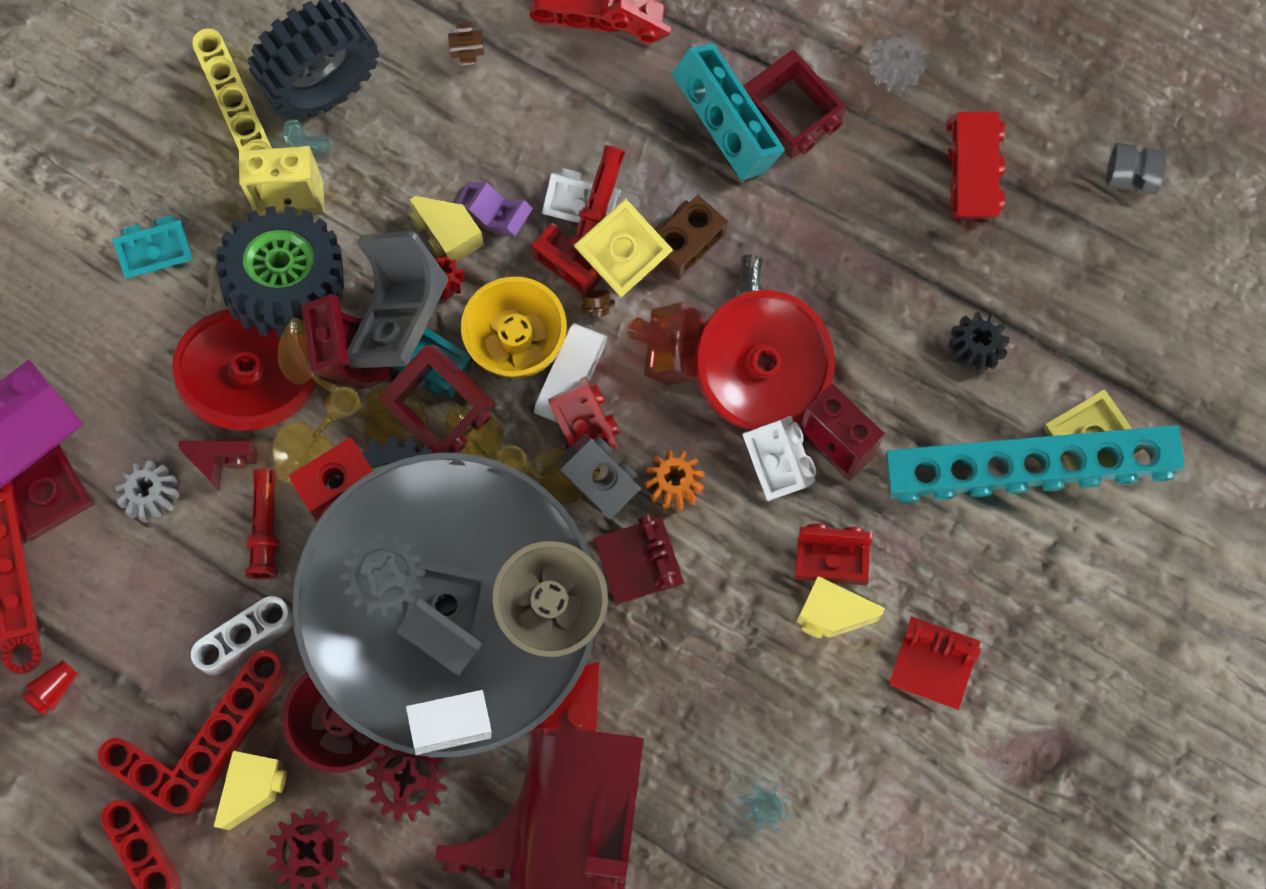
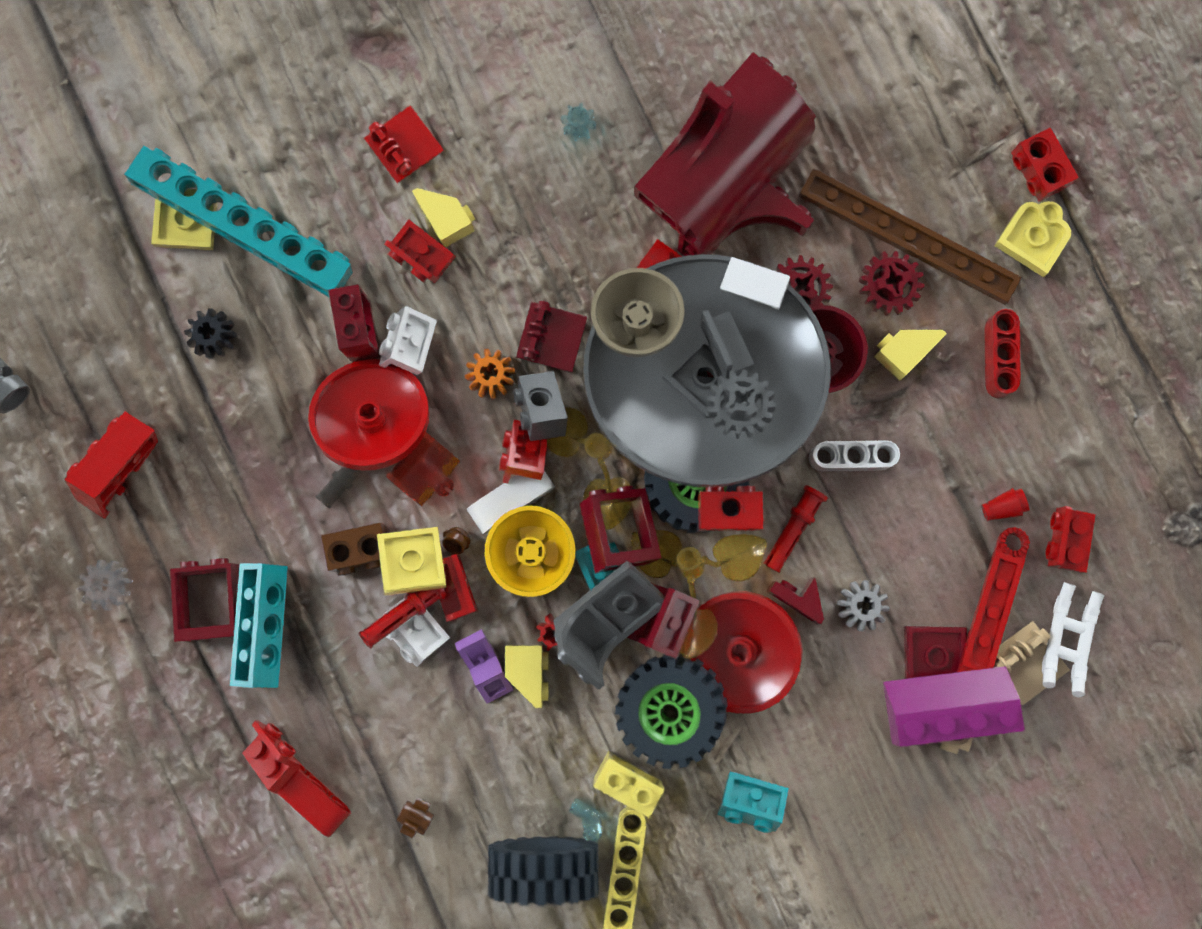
camera: 145 degrees left, 10 degrees up
red beam [98,650,287,815] -> none

